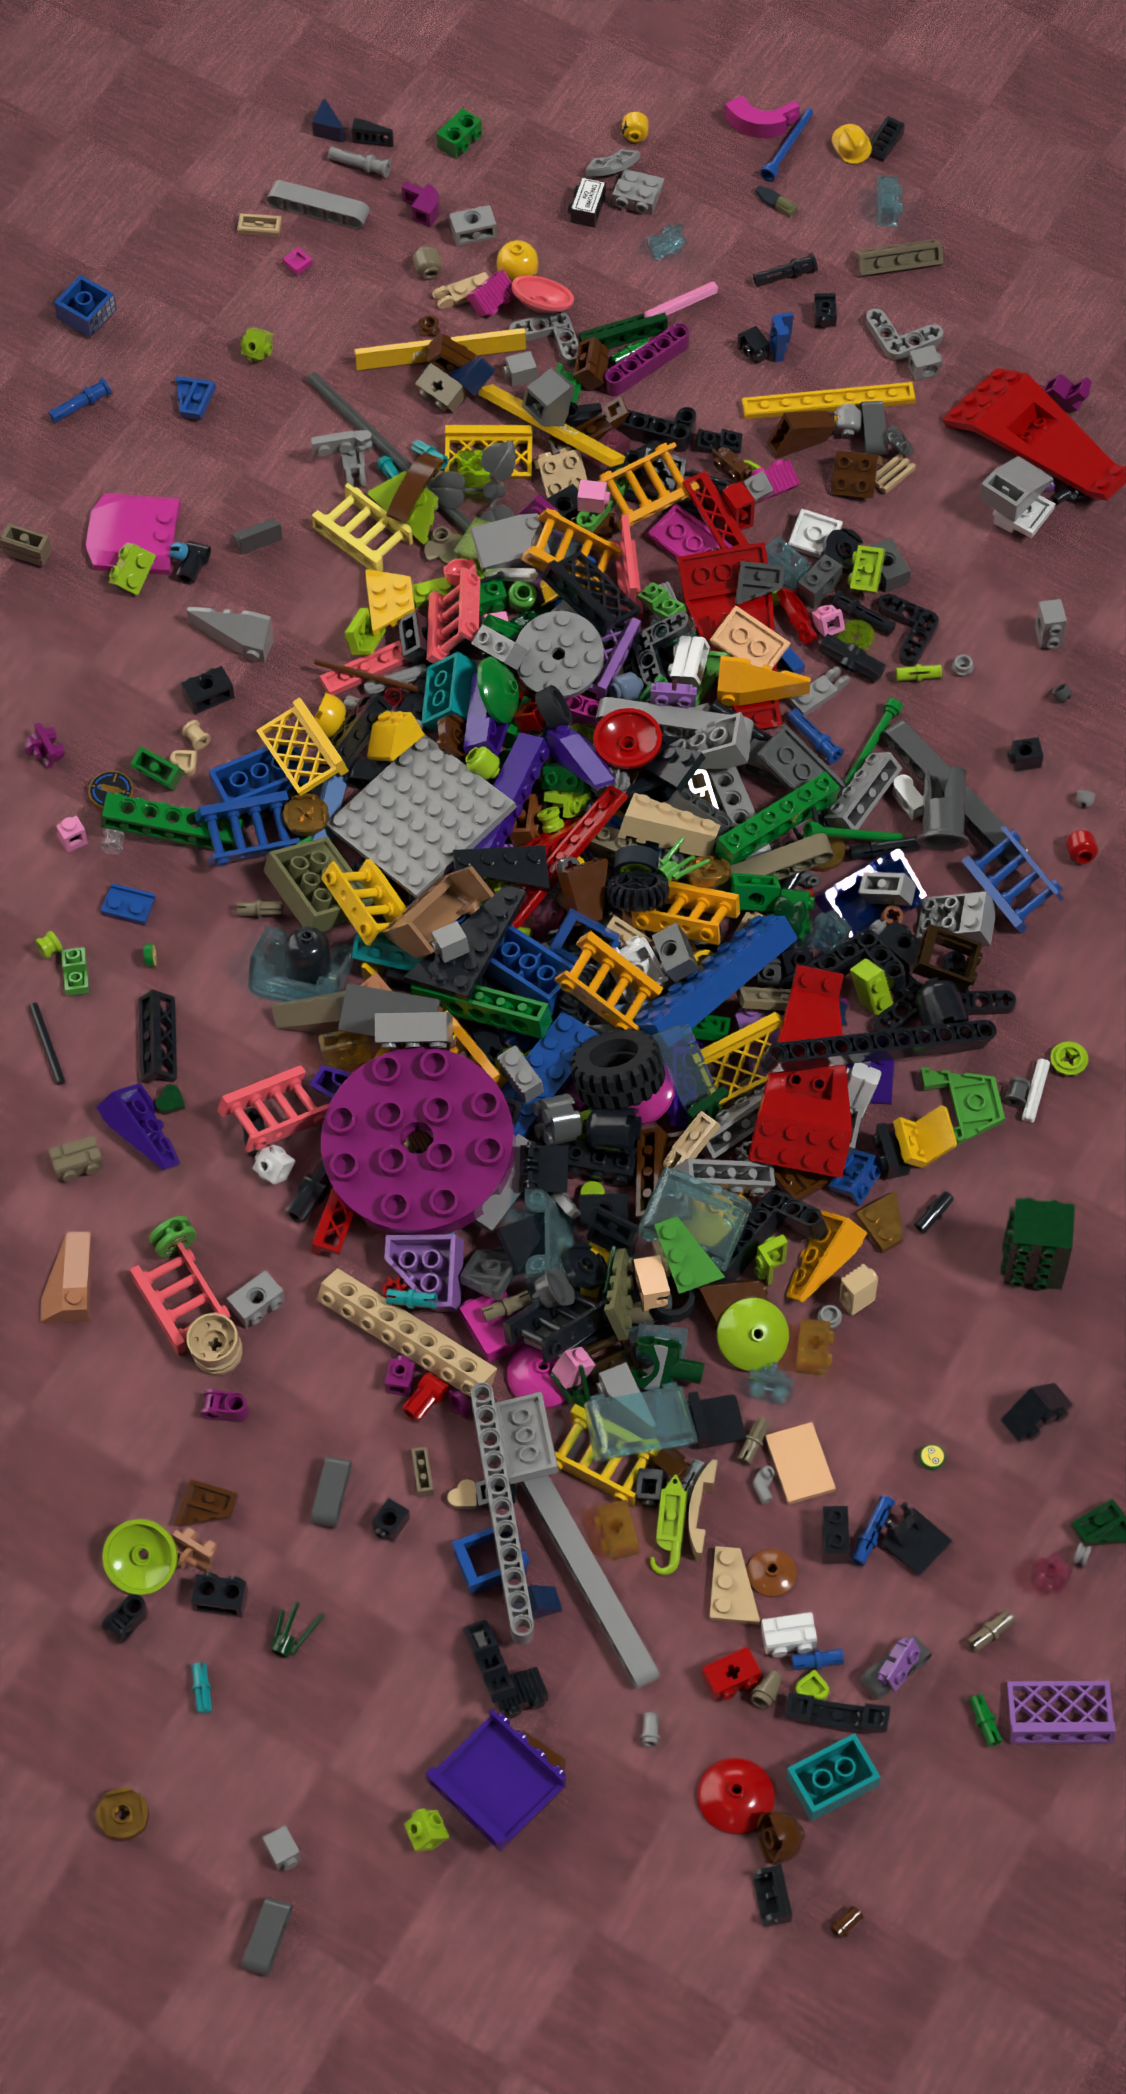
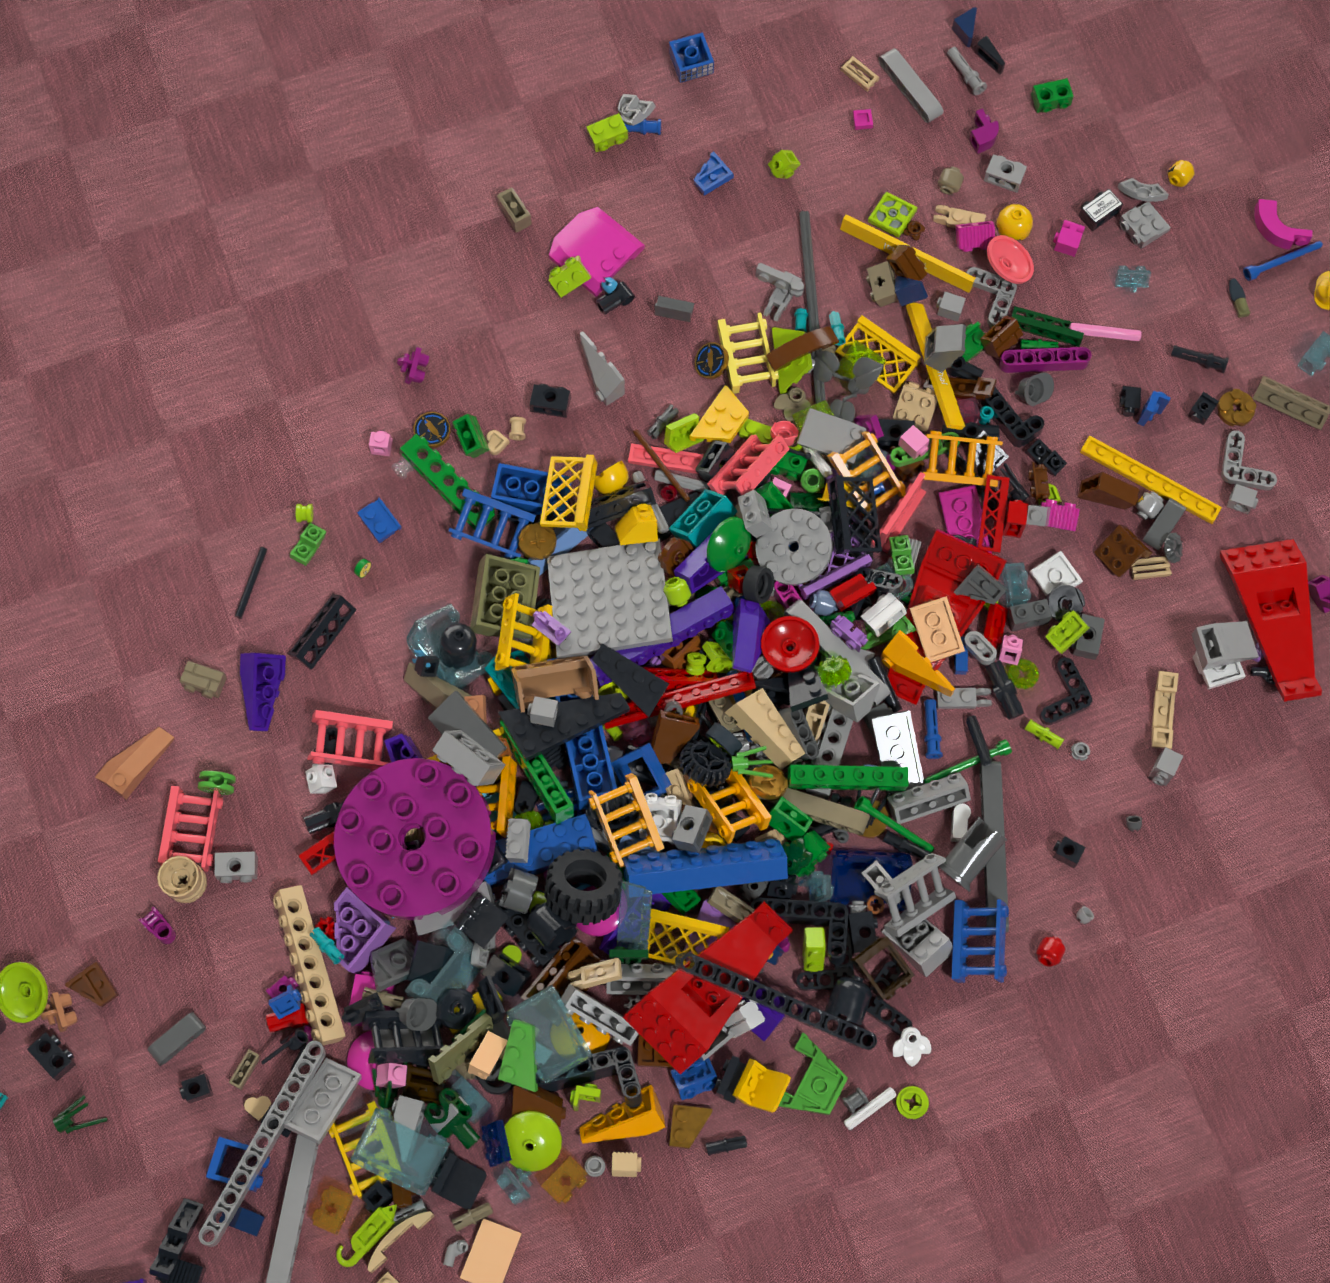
camera: 35 degrees right, 10 degrees up
dark green tile [156,1084,186,1114] -> none
dark tan axle [237,900,284,918] -> none
clear yellow brick [318,1031,372,1069] -> none
black pin [831,590,896,636] -> none
dark green brick [1000,1197,1075,1290] -> none
none -> black plant [261,1029,309,1071]
none -> blue bracket [269,984,302,1019]
none -> black hinge [342,992,385,1026]
none -> black piece [412,650,440,677]
none -> clear blue plate [481,1120,511,1168]
none -> medium lavender hinge [532,611,571,646]
none -> lime bracket [586,113,628,152]
none -> light grey brick [618,94,656,126]
none -> dark grey pin [647,404,679,440]
none -> tile [695,342,729,379]
none -> clear neon green gear [818,655,852,688]
none -> red panel [829,574,877,611]
none -> lime piece [868,192,918,238]
none -> light grey fence [874,853,956,937]
none -> white plate [892,1027,931,1067]
none -> light grey plate [964,631,997,665]
none -> black axle [966,715,992,766]
none -> teal pin [978,406,994,425]
none -> dark grey piece [1015,372,1054,406]
none -> dark pink brick [1053,220,1085,257]
none -> tan slope [1151,671,1179,749]
none -> pearl gold plate [1217,389,1256,427]

